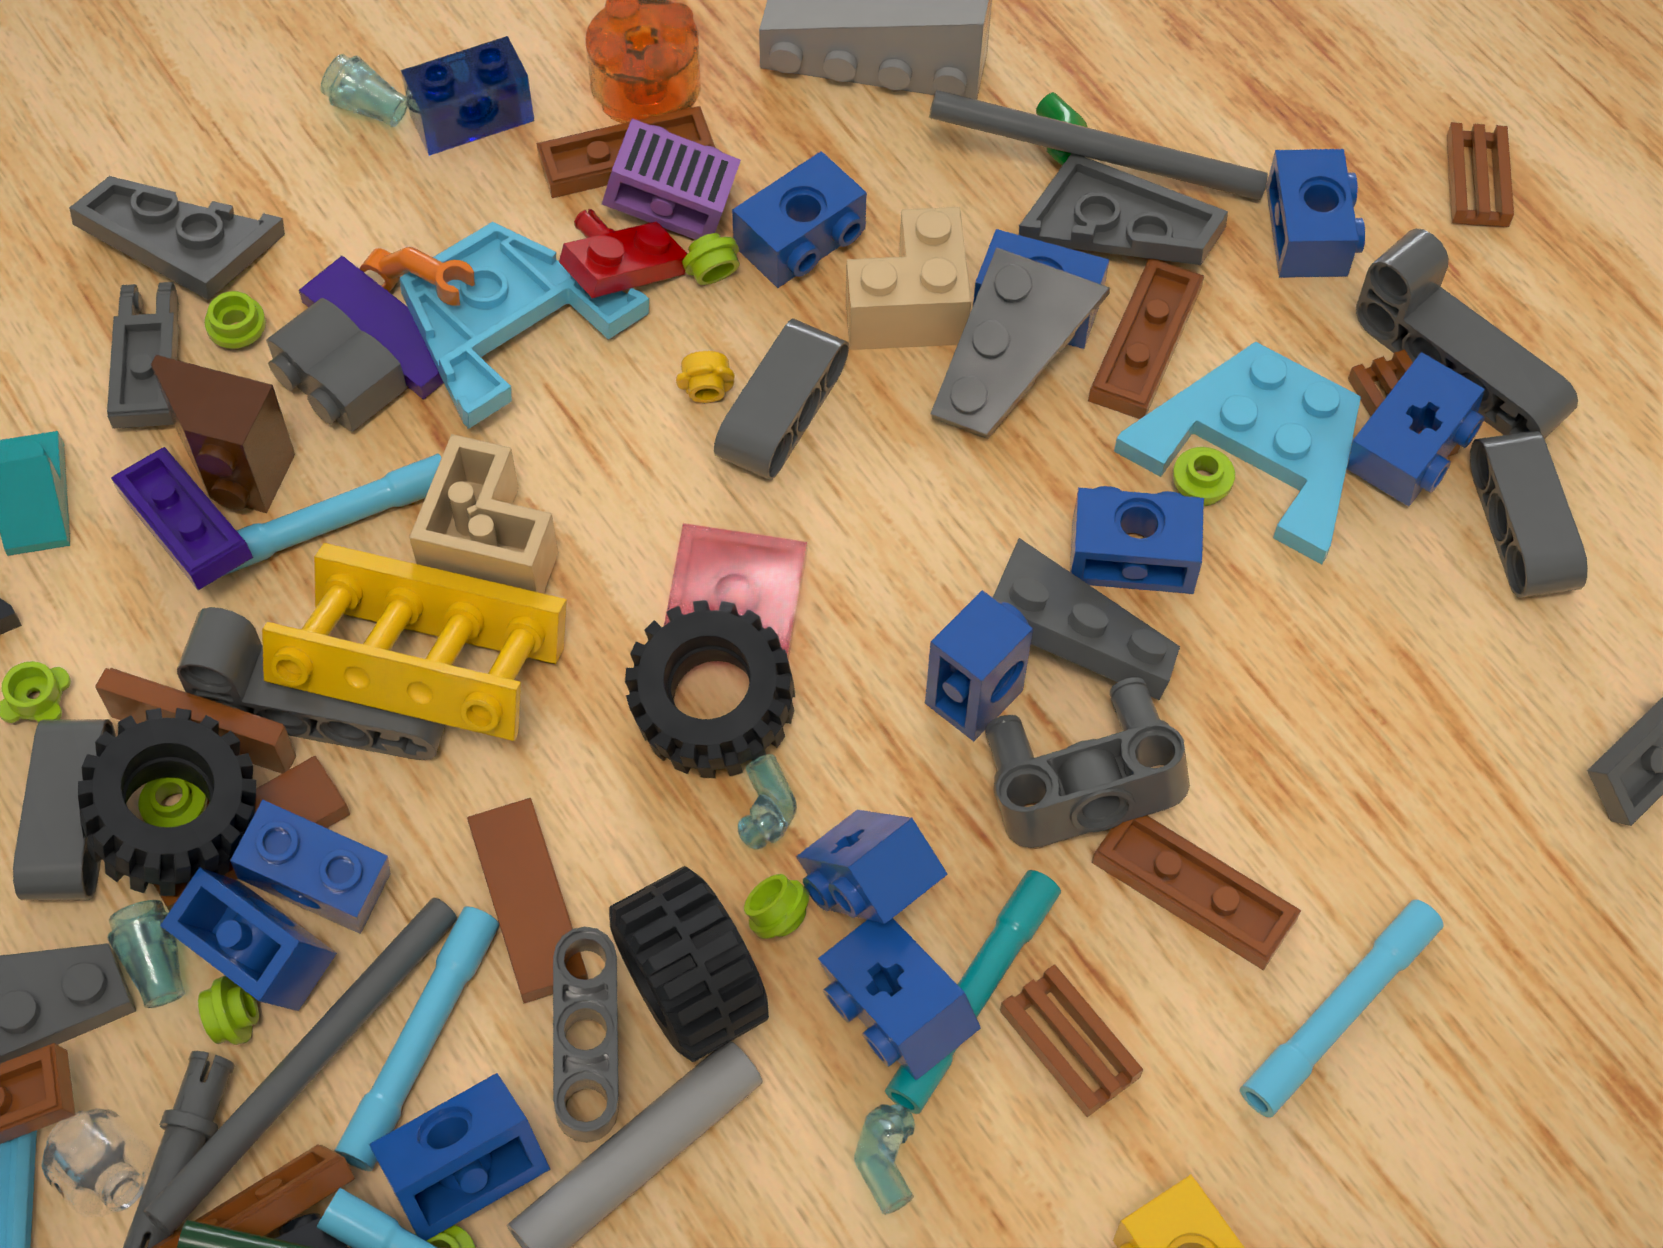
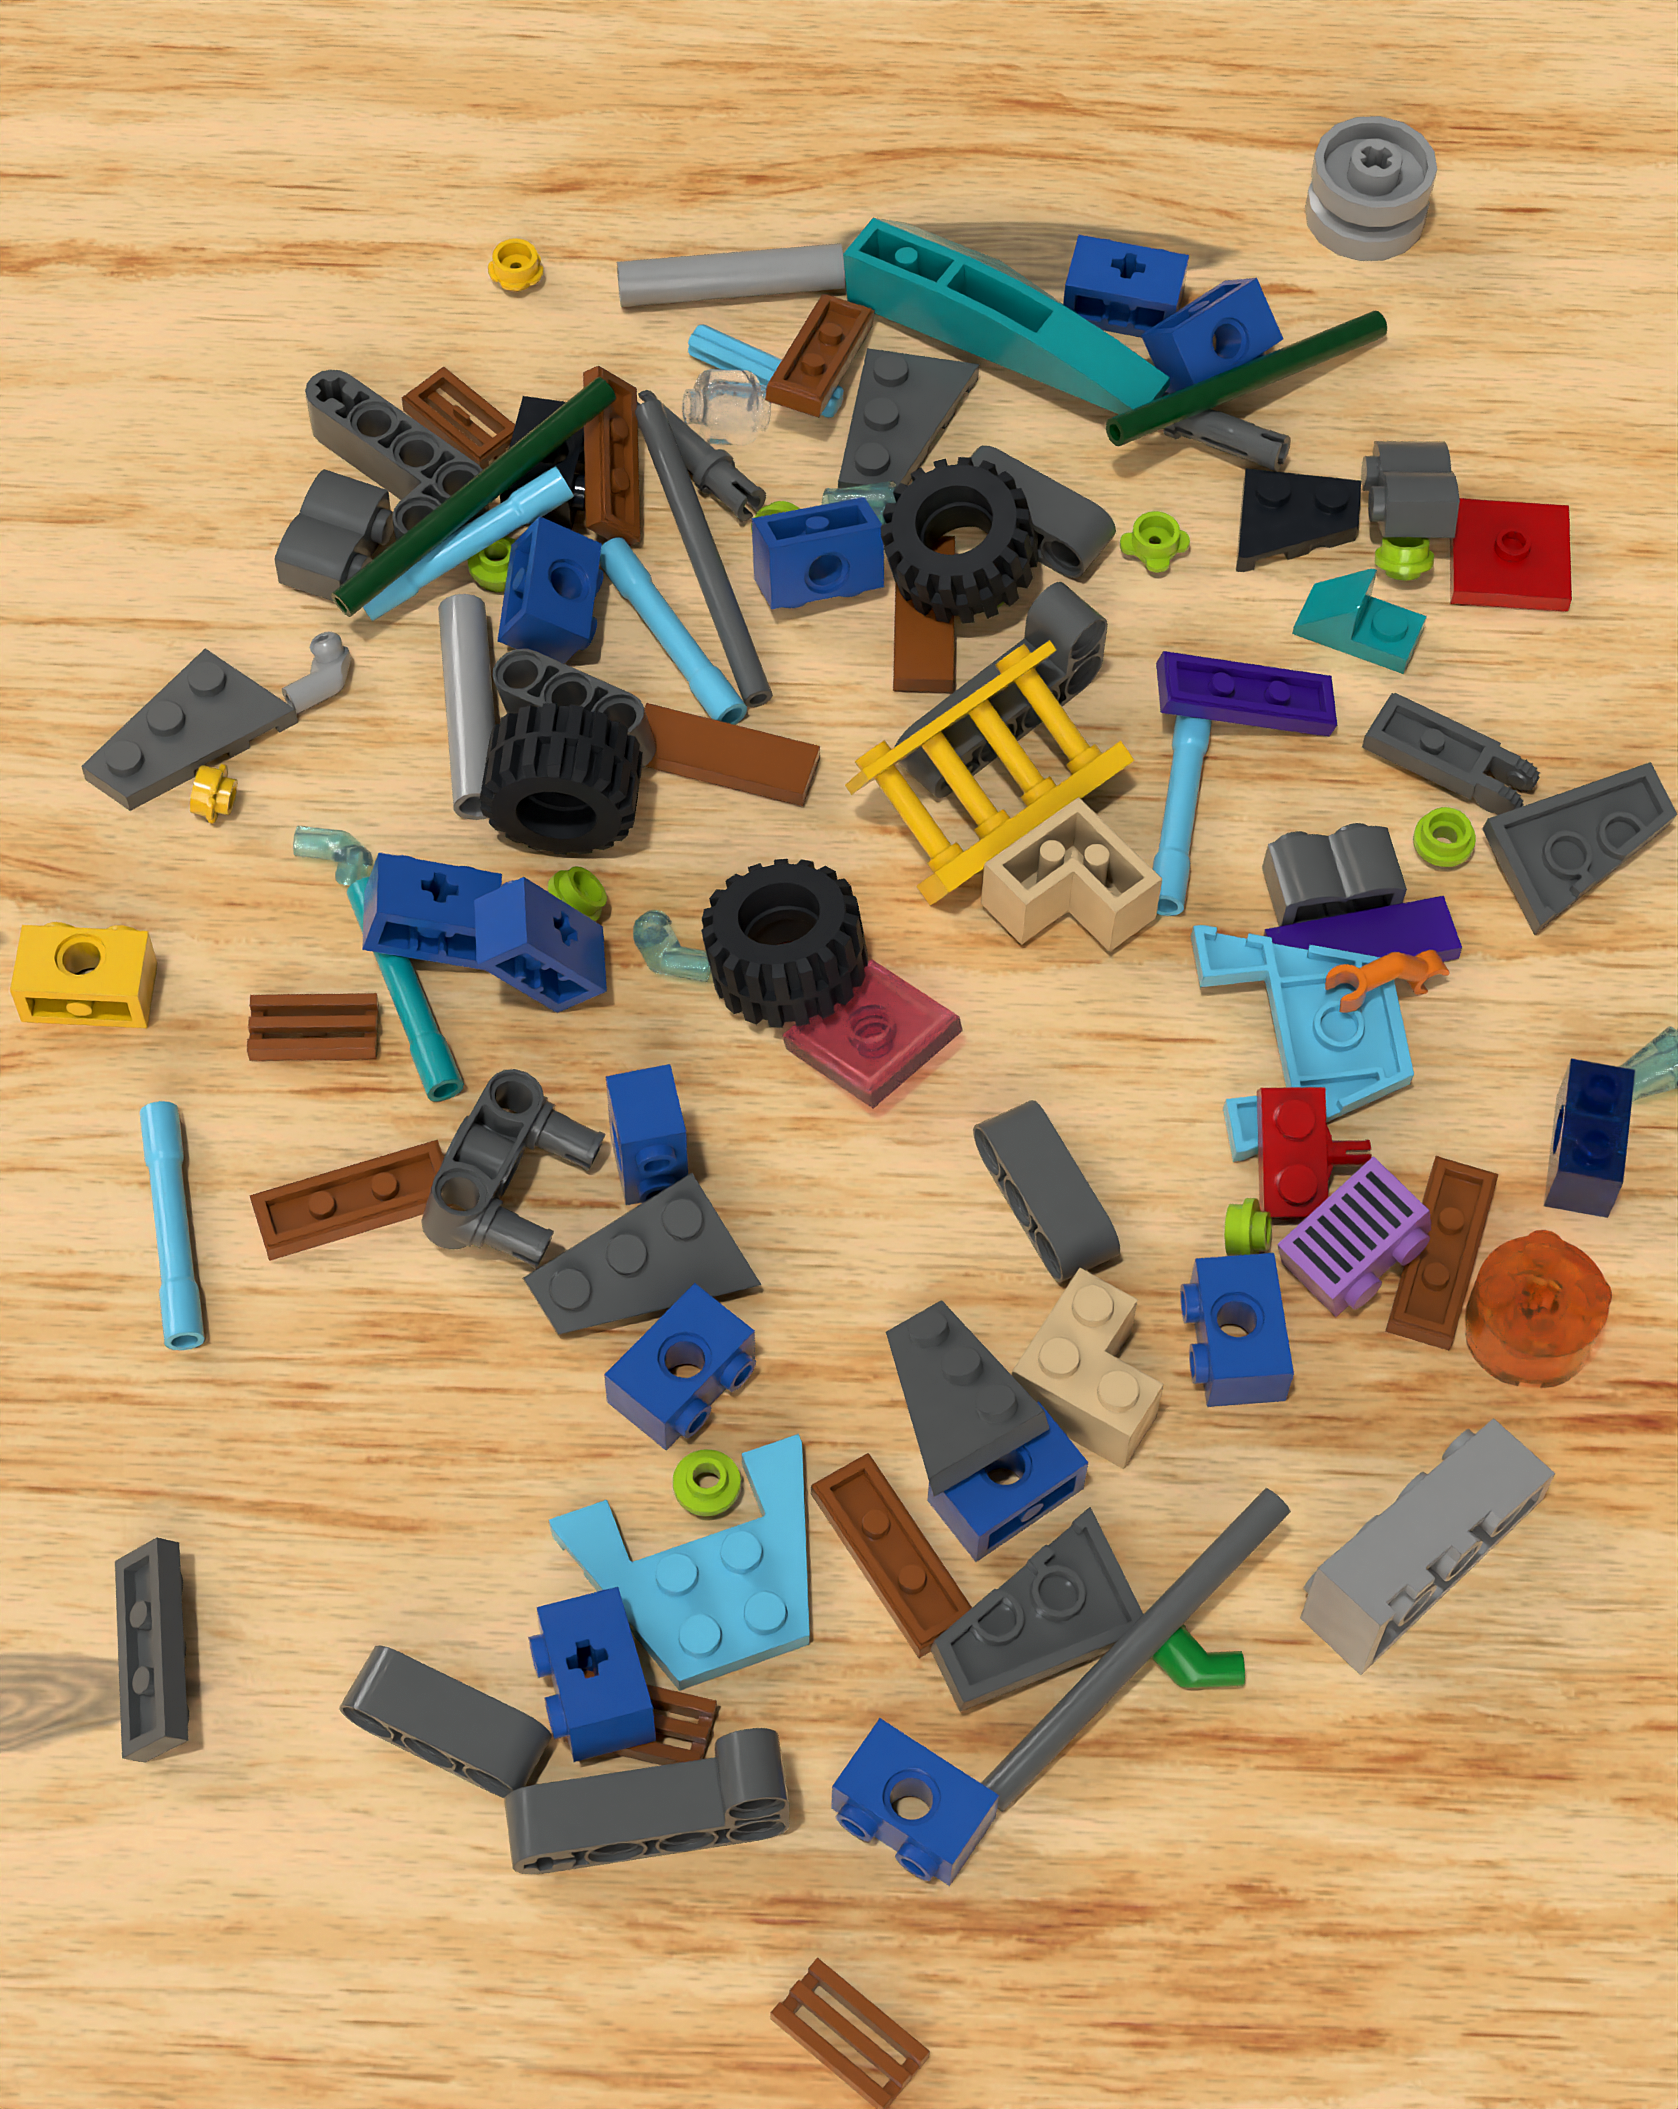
camera: 125 degrees right, 0 degrees up
dark orange tile [95,668,296,774] -> none
reddish brown slope [151,355,295,513] -> none
blue brick [230,799,391,934] -> none
yellow plate [676,351,735,403] -> none

